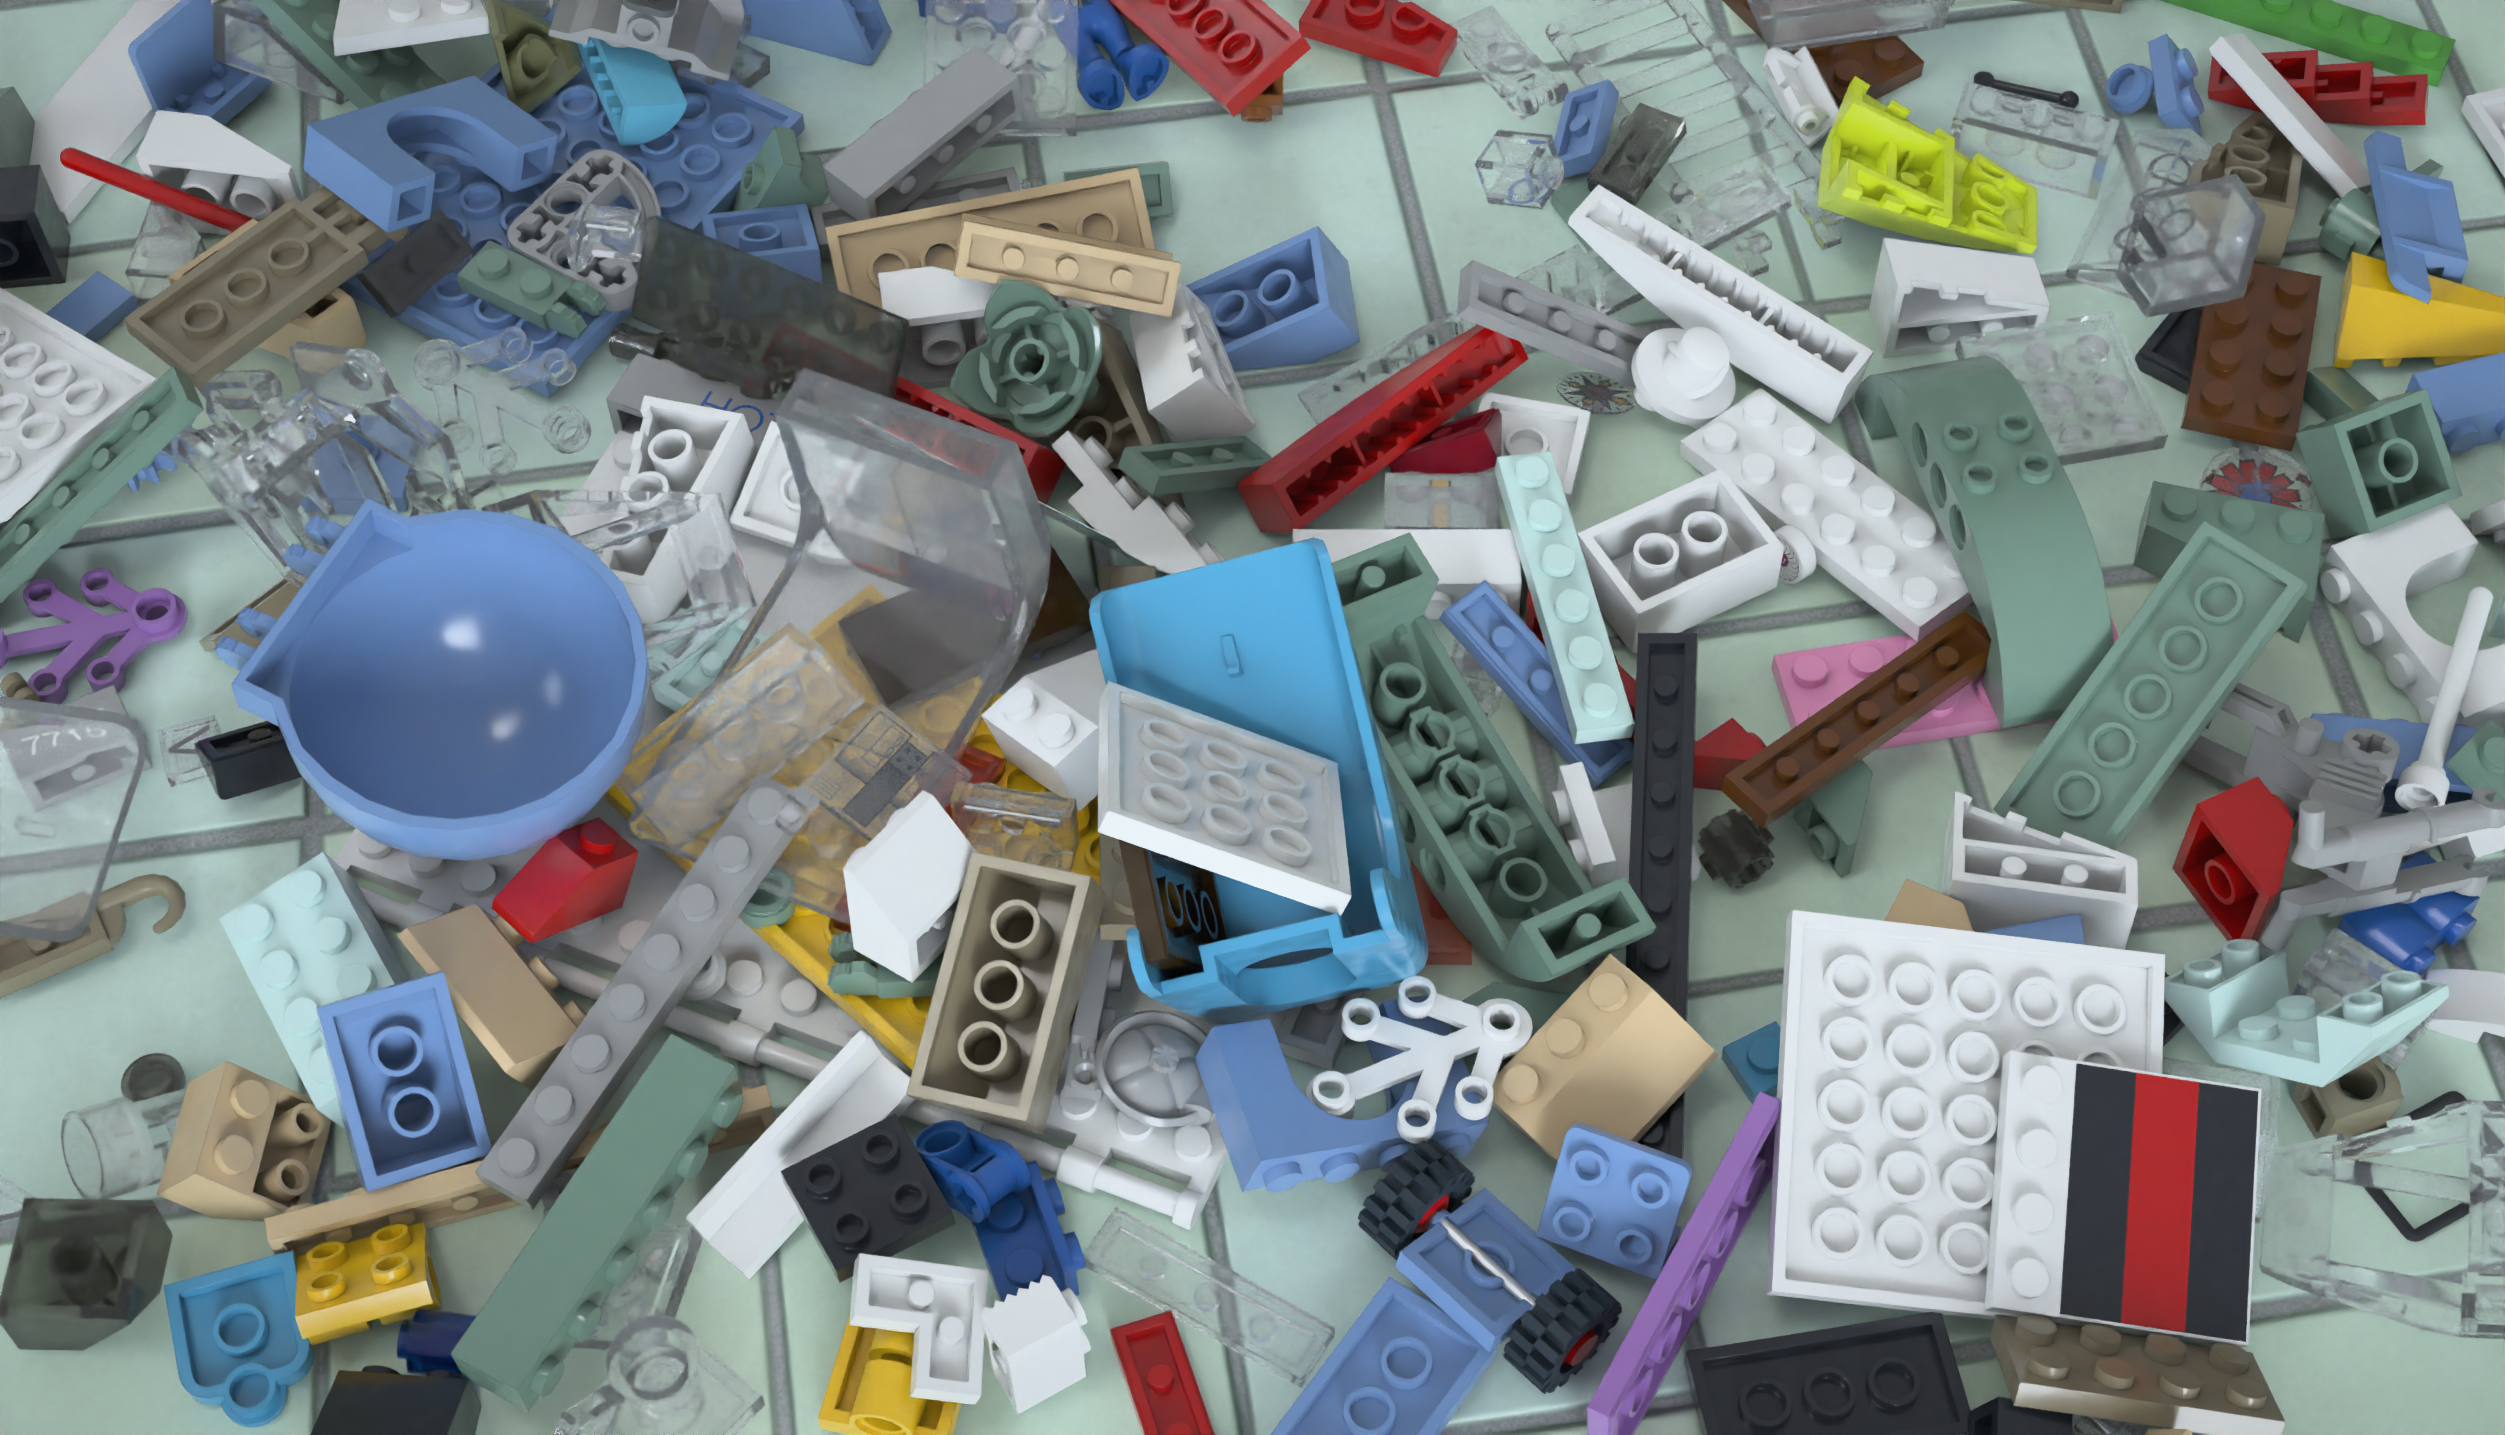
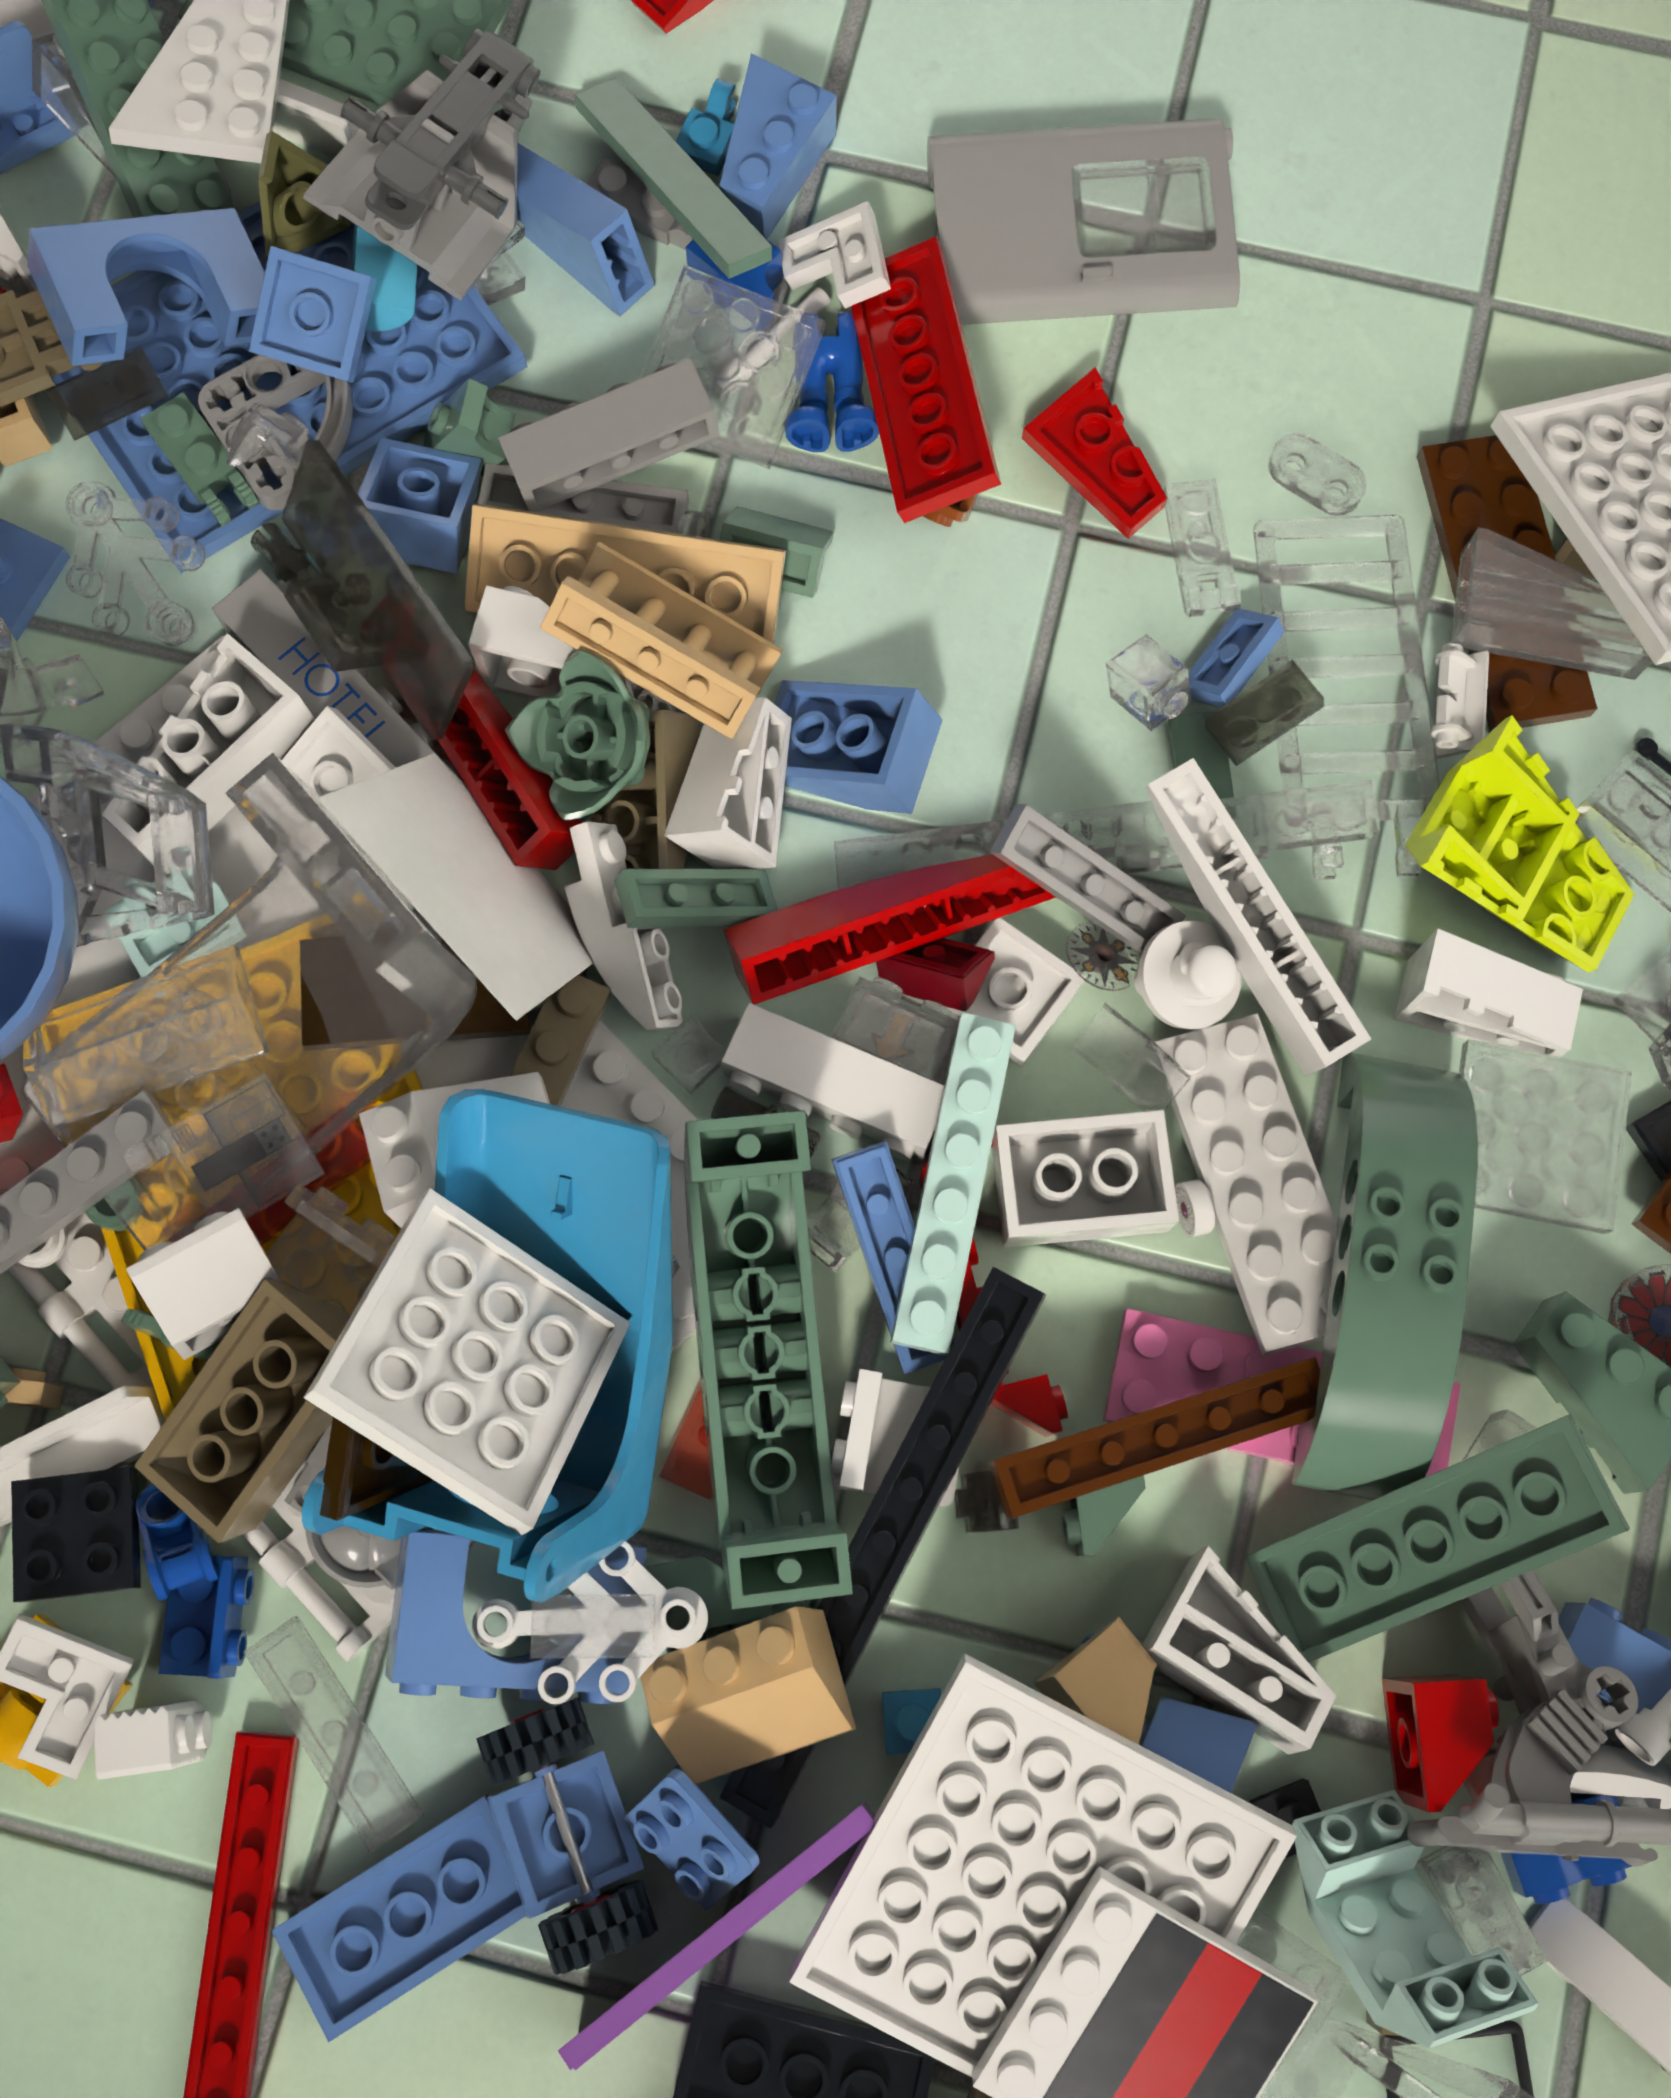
camera: 20 degrees right, 20 degrees up
none -> medium blue tile [249,246,377,383]
none -> clear plate [530,1594,656,1659]
none -> clear slope [1070,1003,1191,1112]

